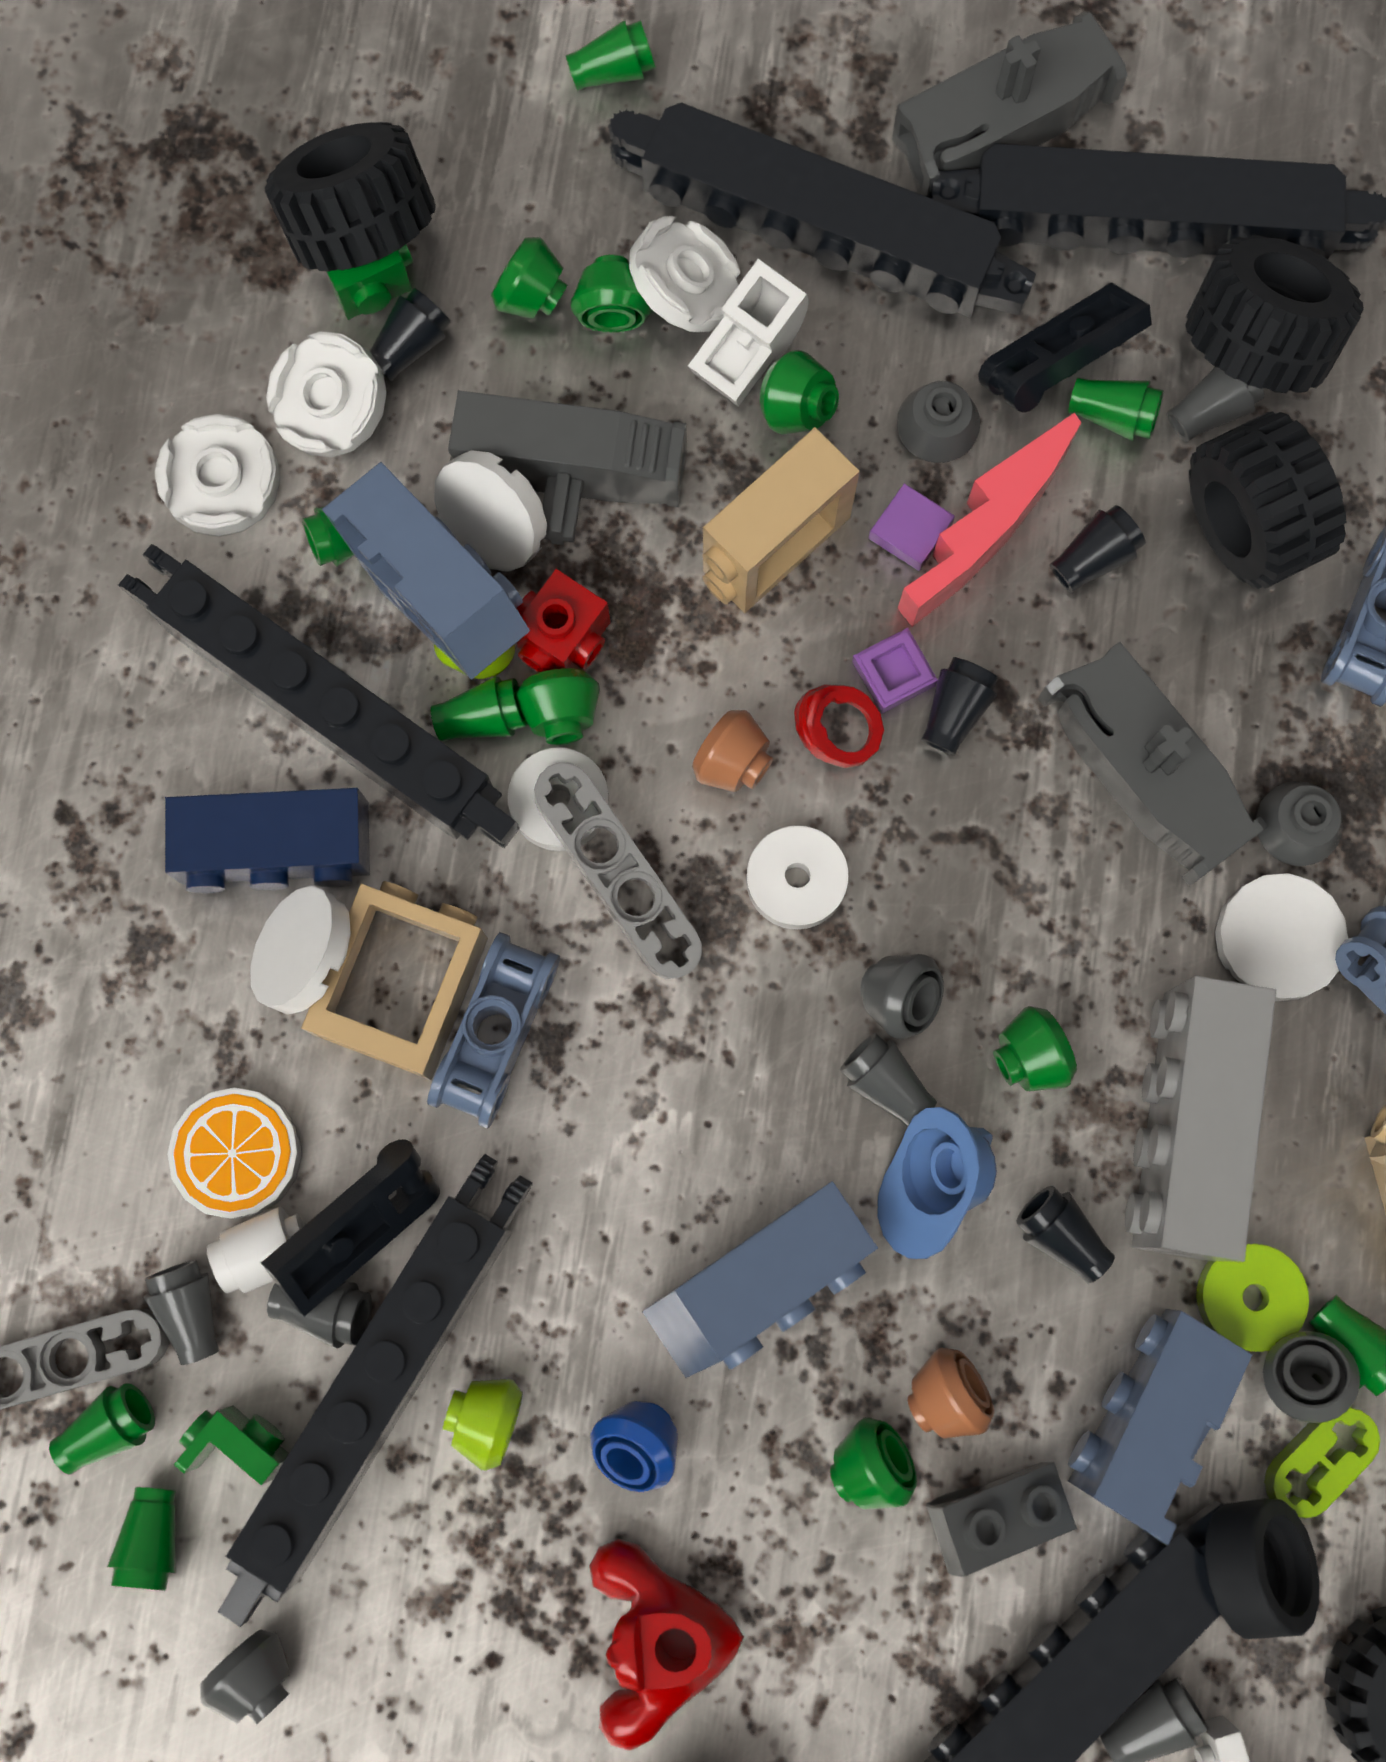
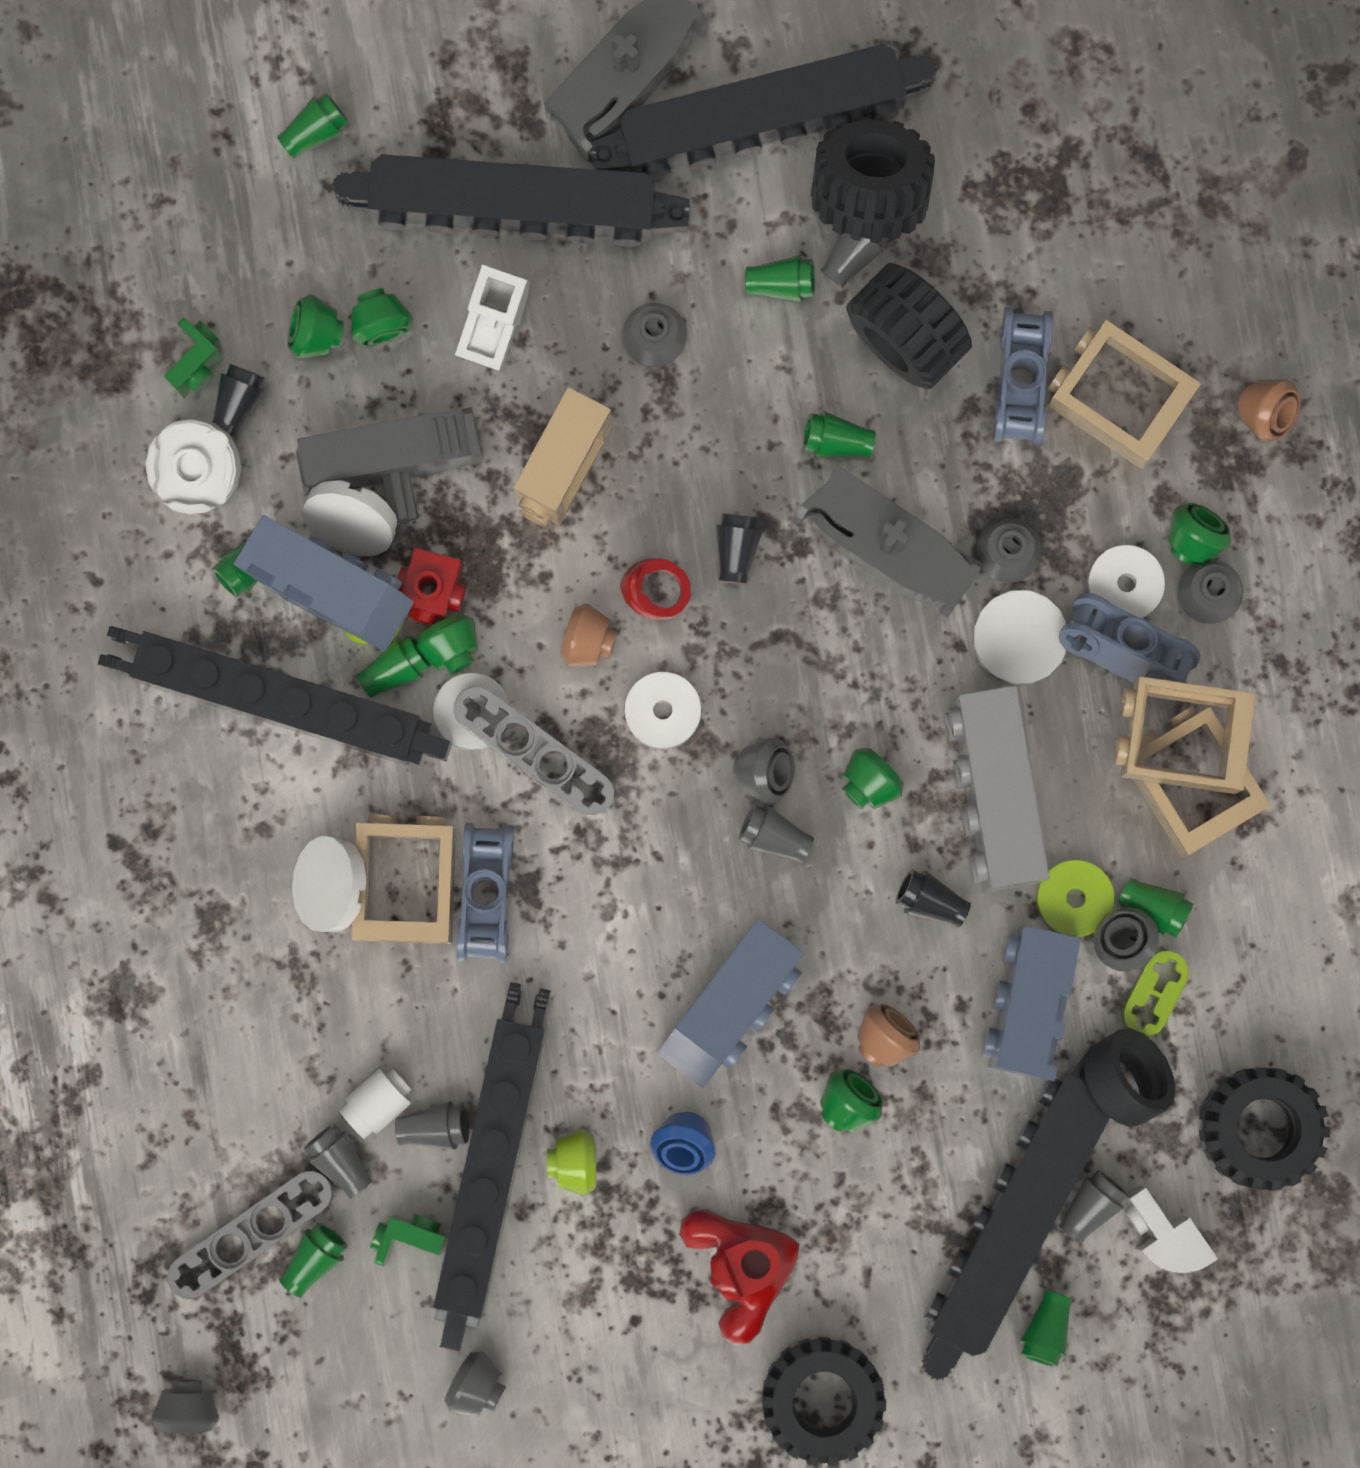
camera: 20 degrees left, 5 degrees up
green cone [107,1487,176,1591] -> none
white tile [155,414,281,536] -> none
dark blue brick [165,788,370,893] -> none
tile [167,1087,302,1219] -> none
black plate [261,1139,440,1317] -> none
black tyre [265,122,436,271] -> none
white tile [629,216,741,332] -> none
green cone [760,350,839,434] -> none
medium lavender tile [852,628,938,714] -> none
medium lavender tile [868,483,955,571] -> none
medium blue piece [877,1107,997,1259] -> none
coral slope [898,413,1082,627] -> none
dark grey plate [926,1462,1077,1577] -> none
black plate [978,282,1152,413] -> none
black cone [1050,505,1146,593] -> none
none -> green cone [803,411,876,458]

